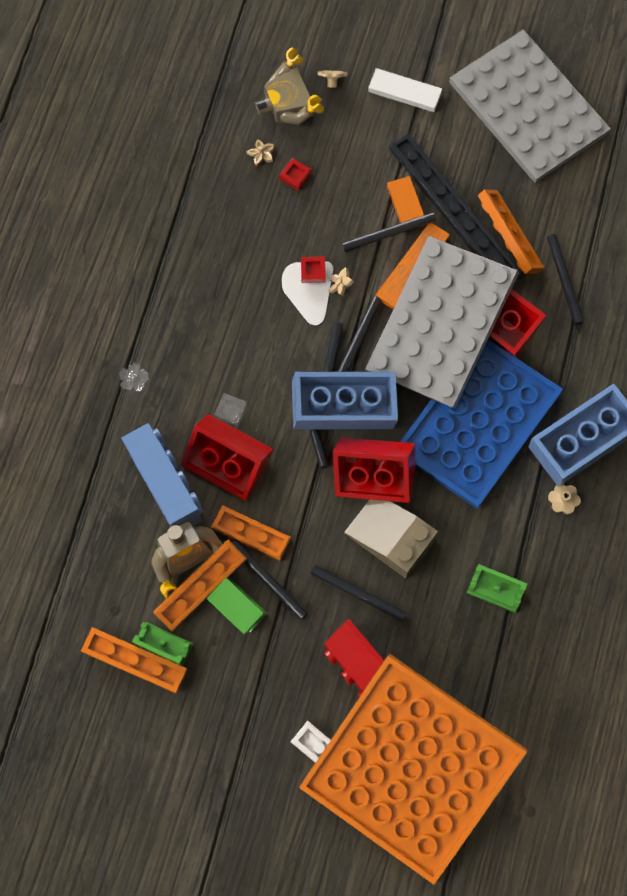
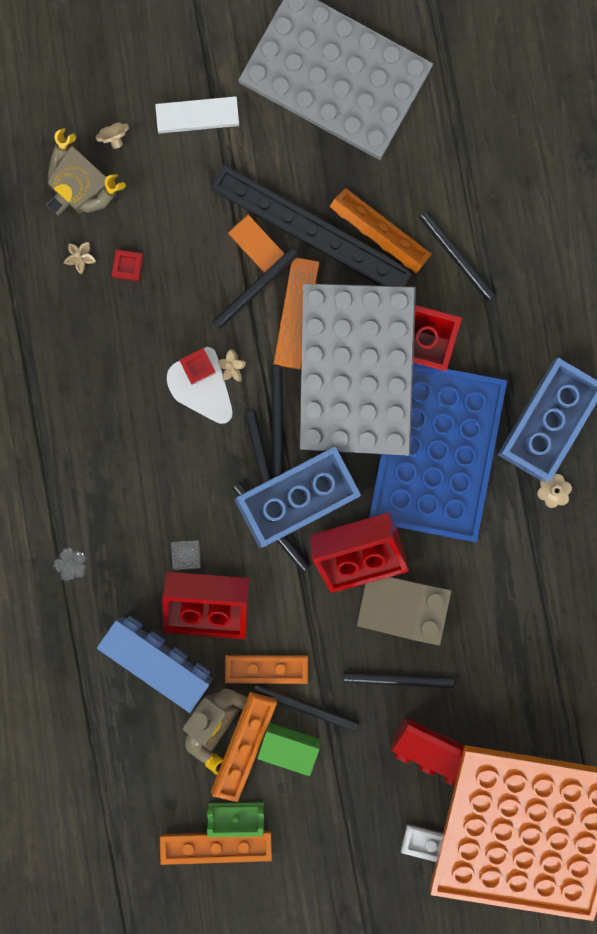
camera: 25 degrees left, 15 degrees up
bright green hinge [467,564,527,613] -> none

